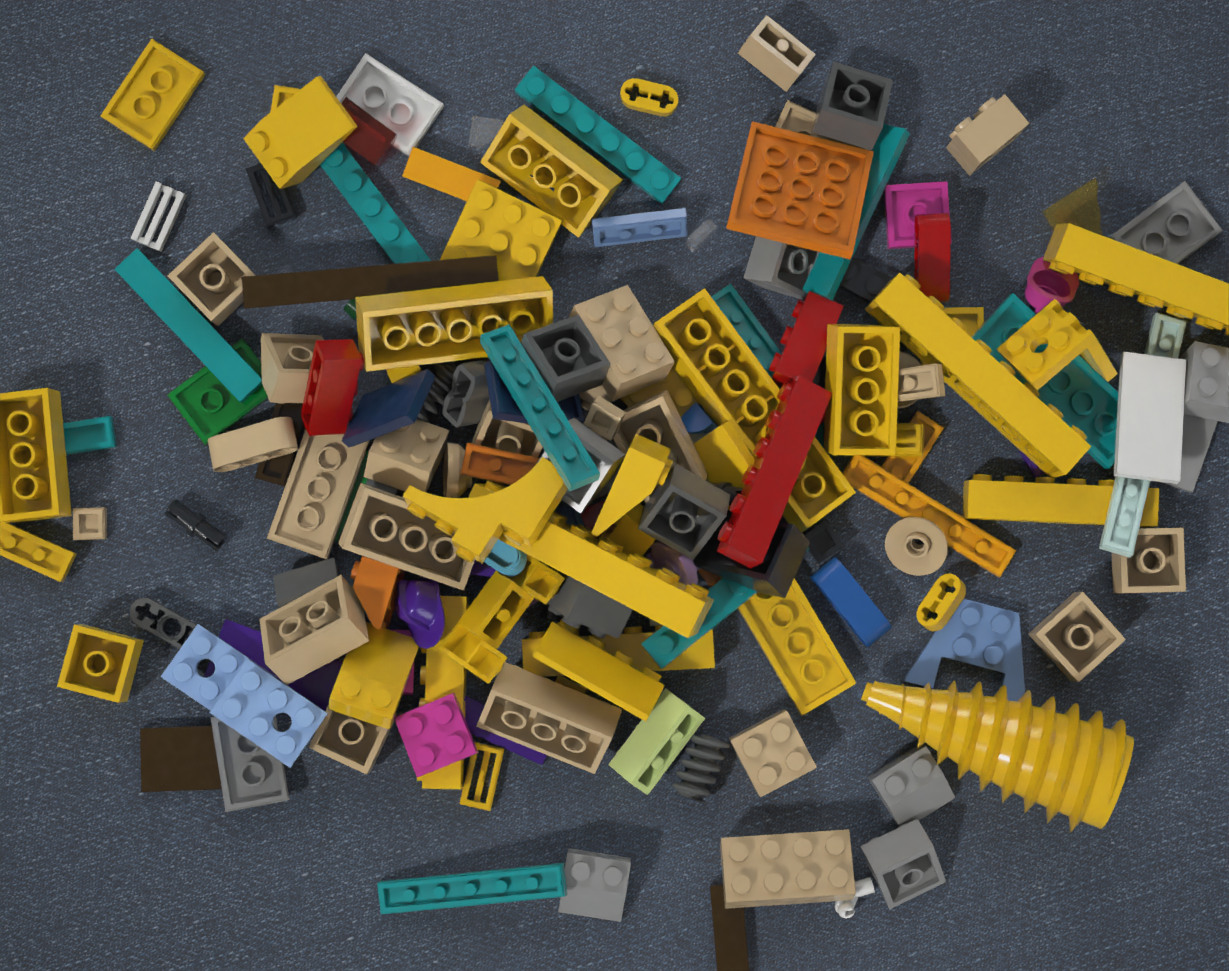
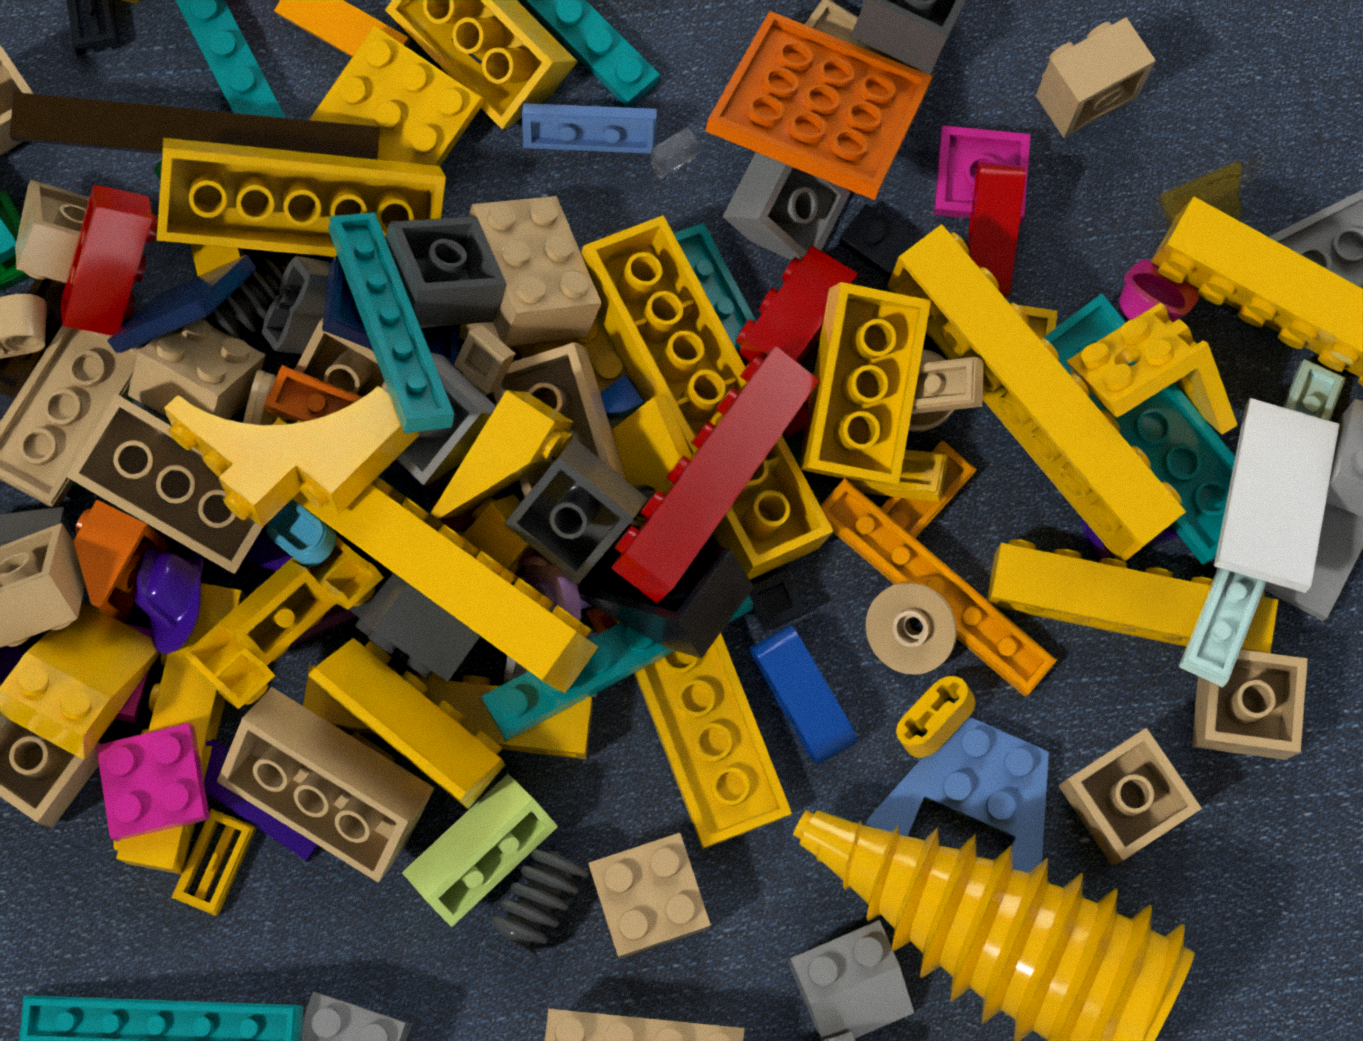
camera: 10 degrees right, 10 degrees down
teal tile [803,124,910,300] -> none

